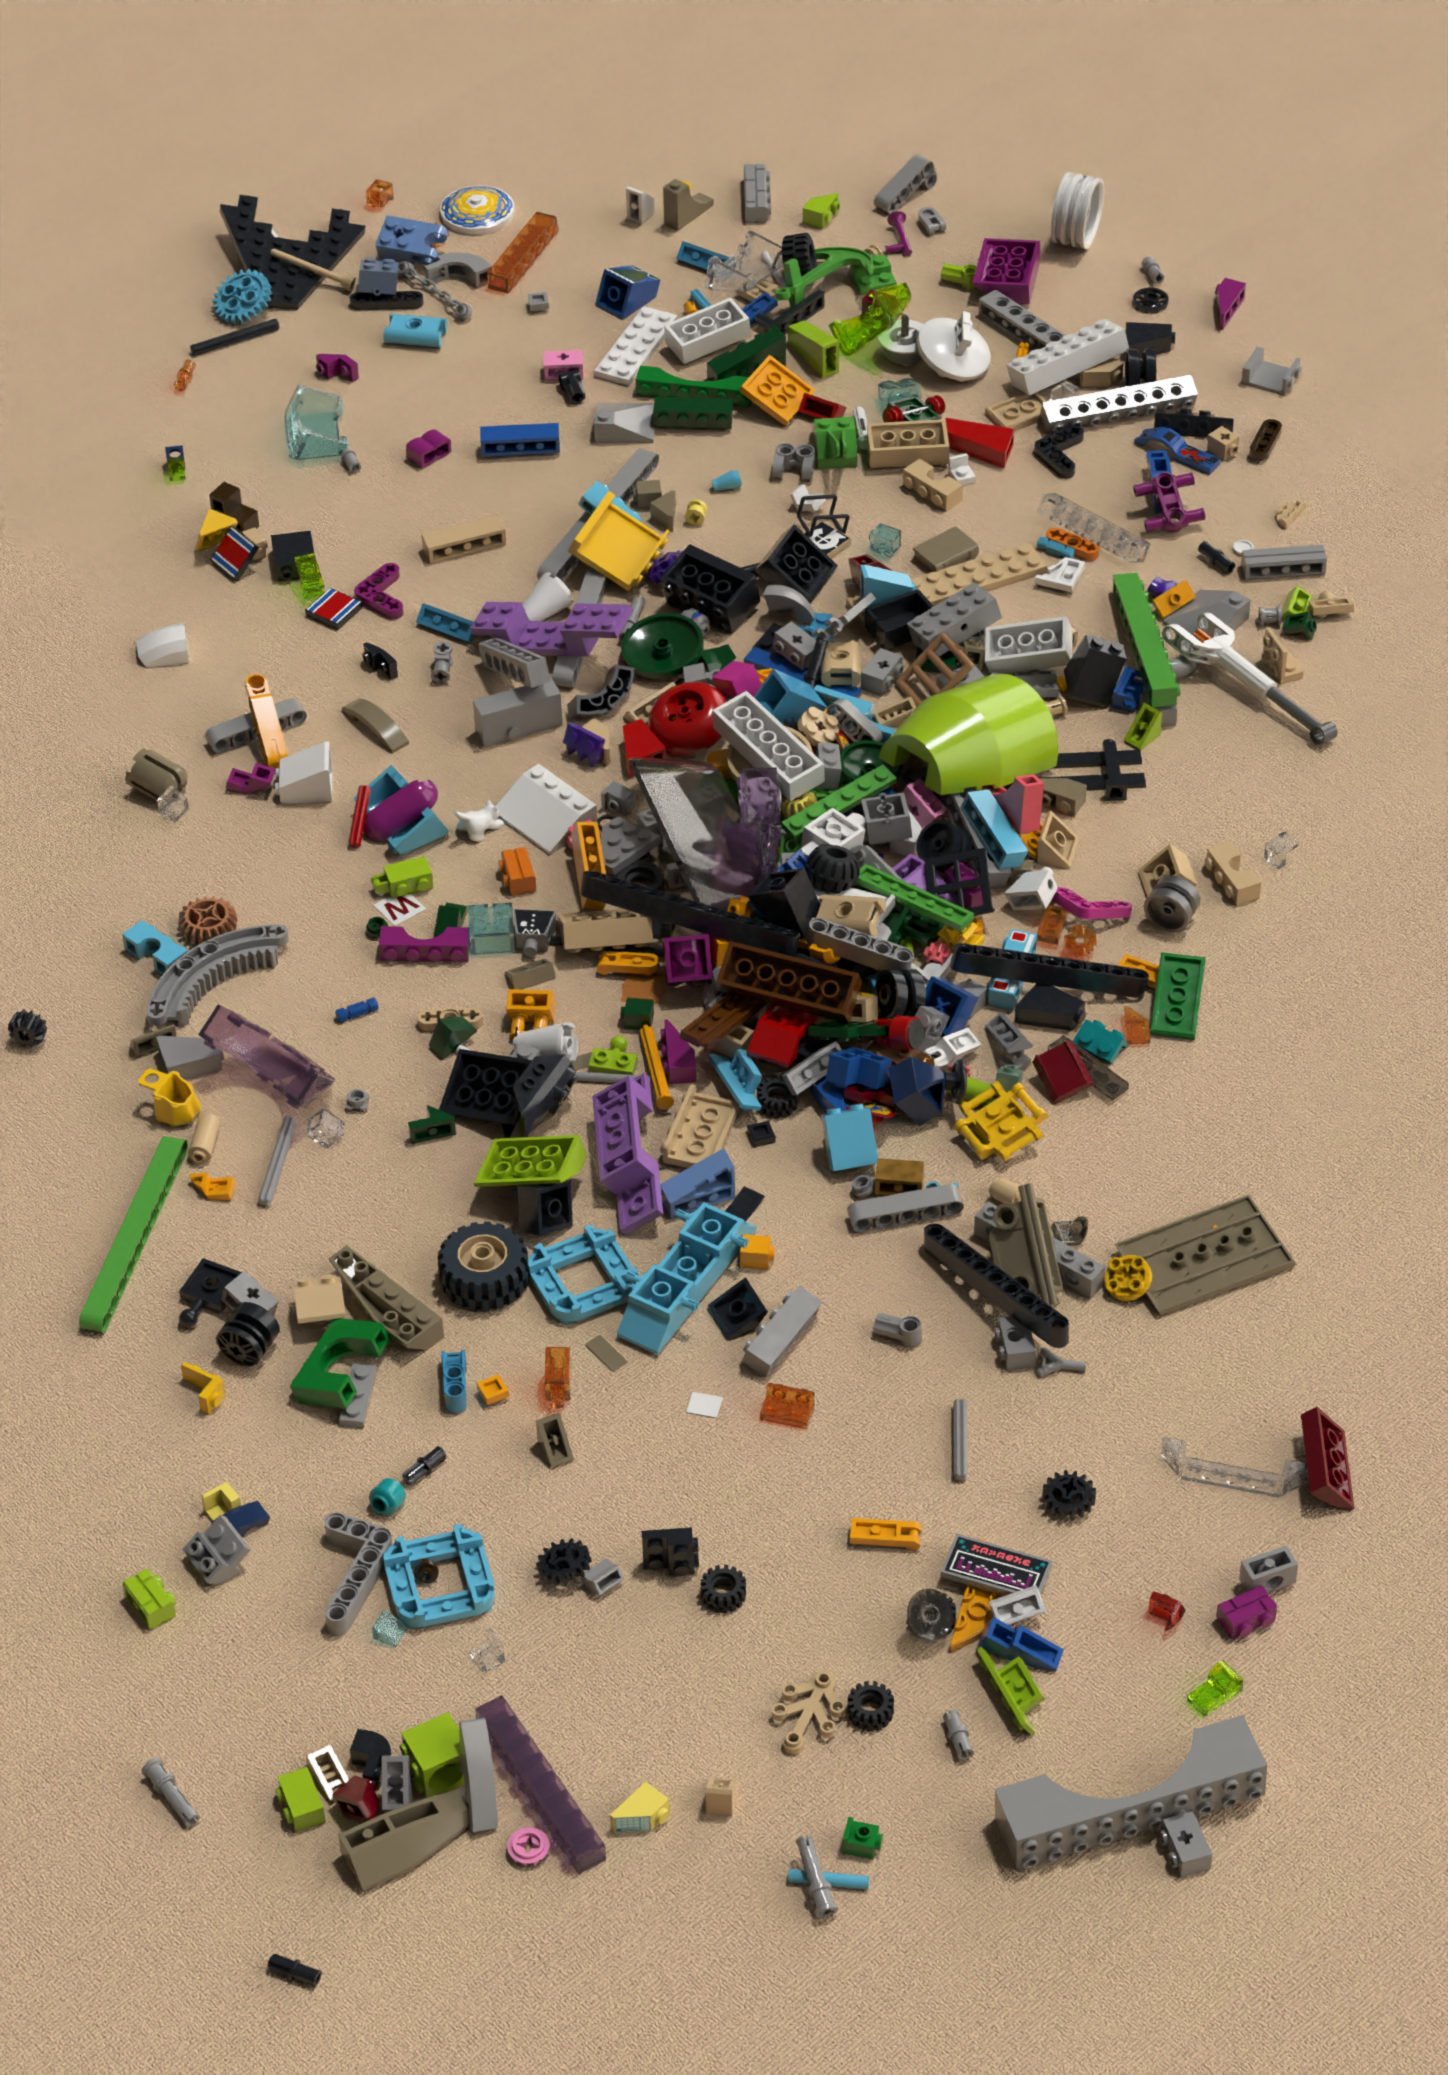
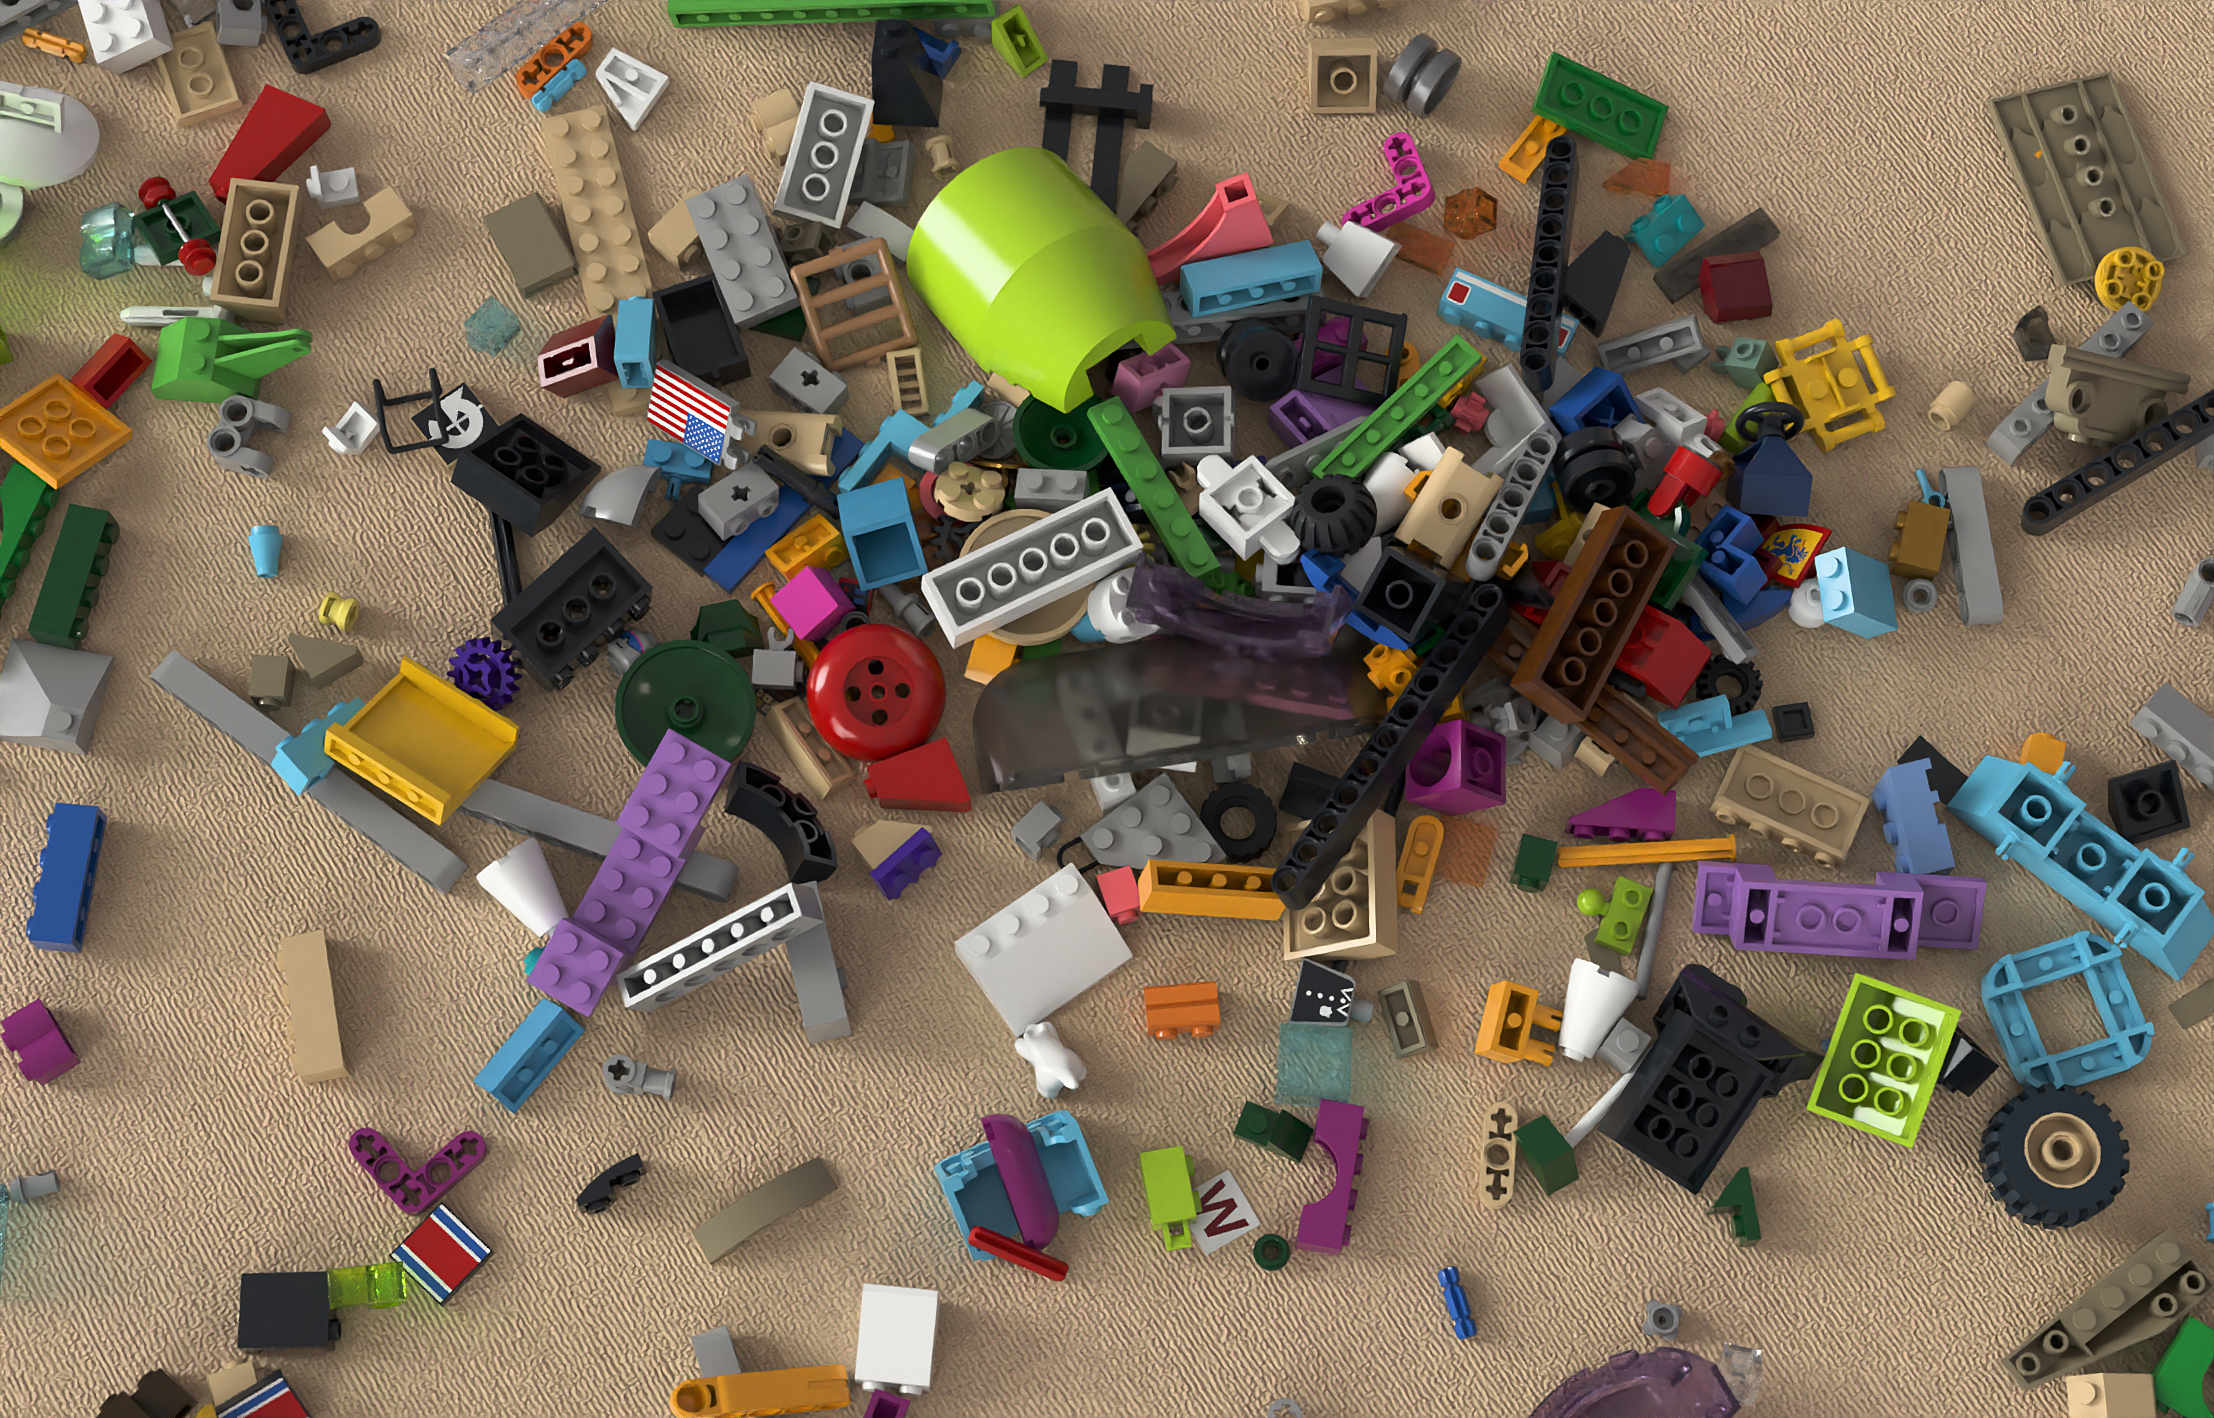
camera: 85 degrees left, 25 degrees up
light grey pin [619,595,645,642] -> none

